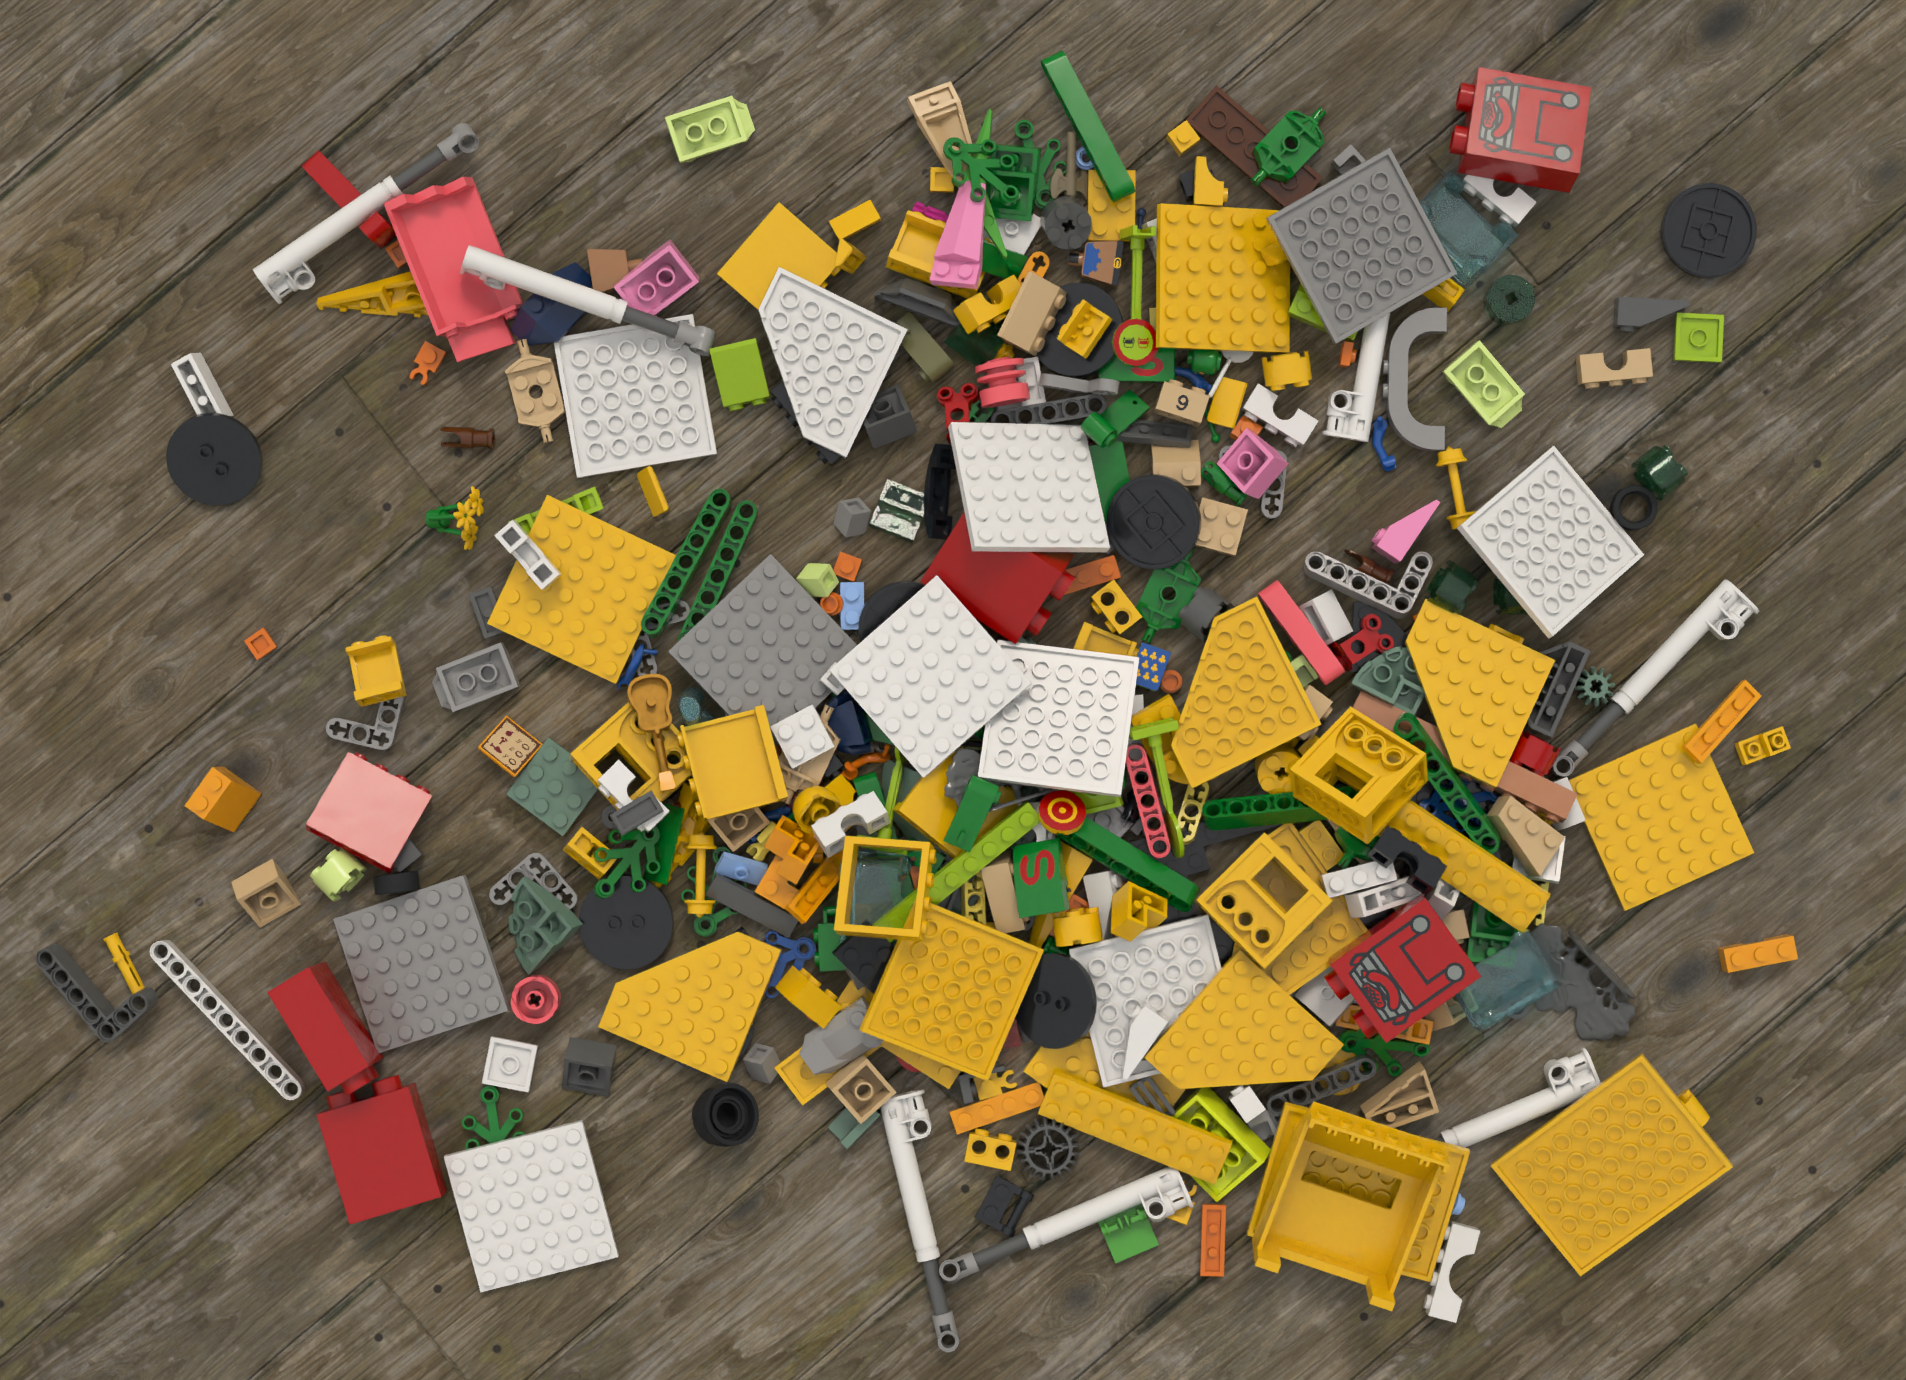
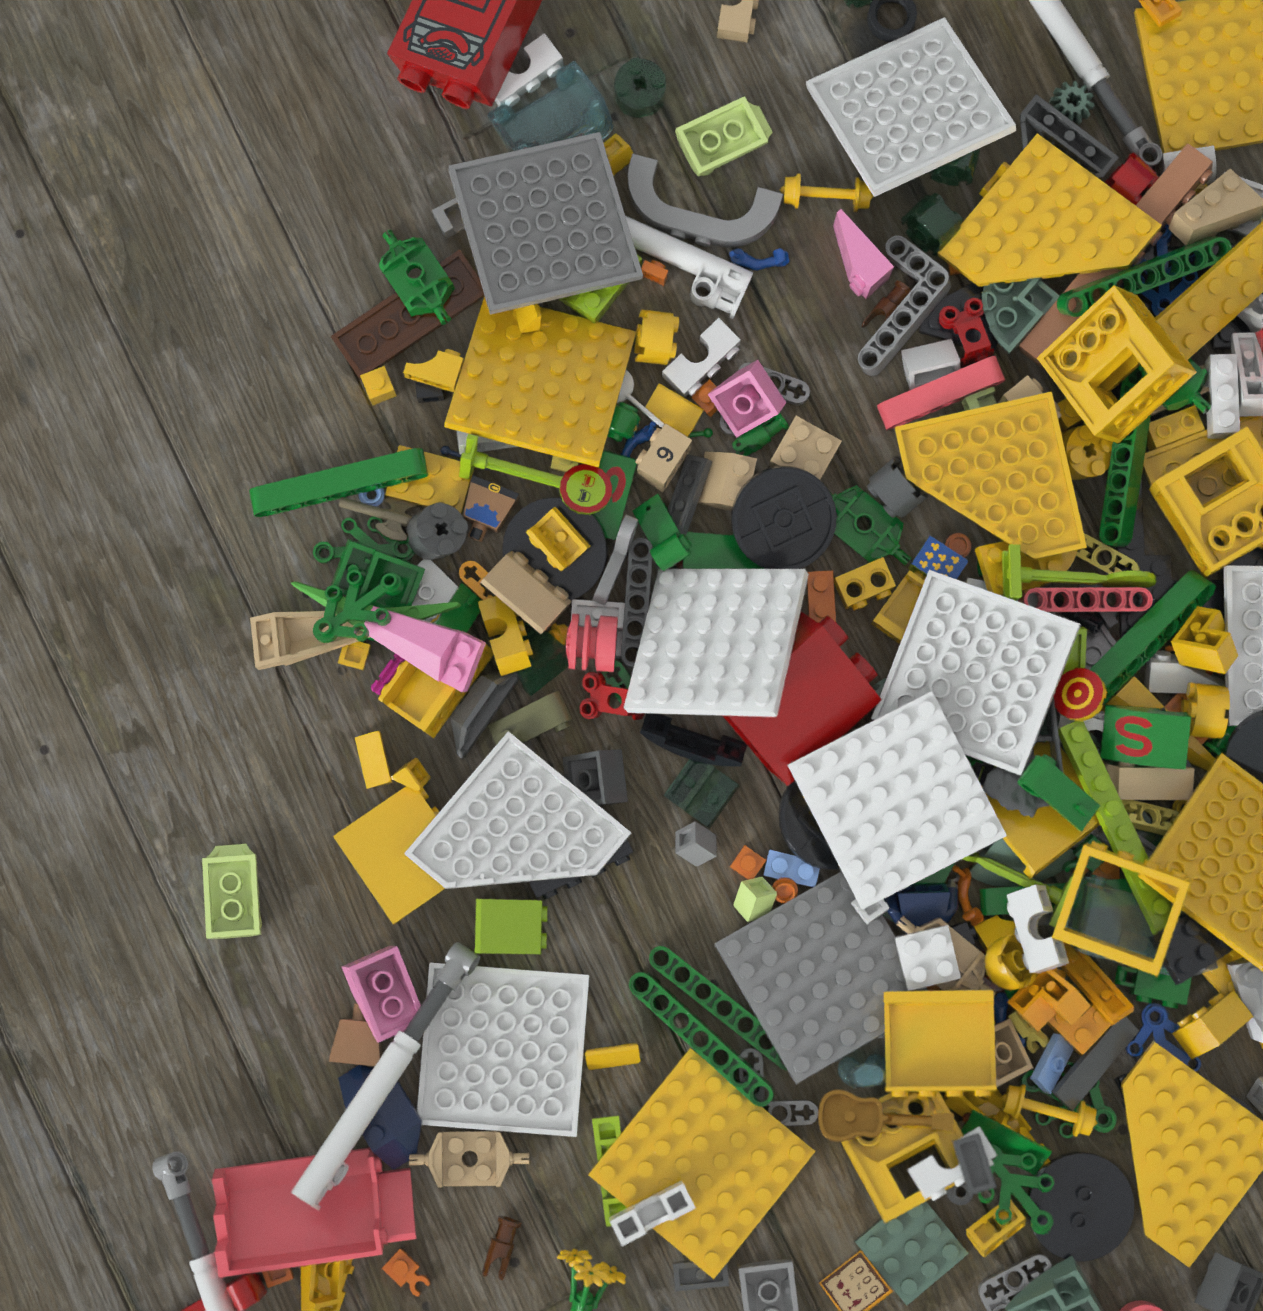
camera: 75 degrees left, 5 degrees down
blue piece [617,644,657,690] -> none
black arch [1367,826,1447,896] -> none

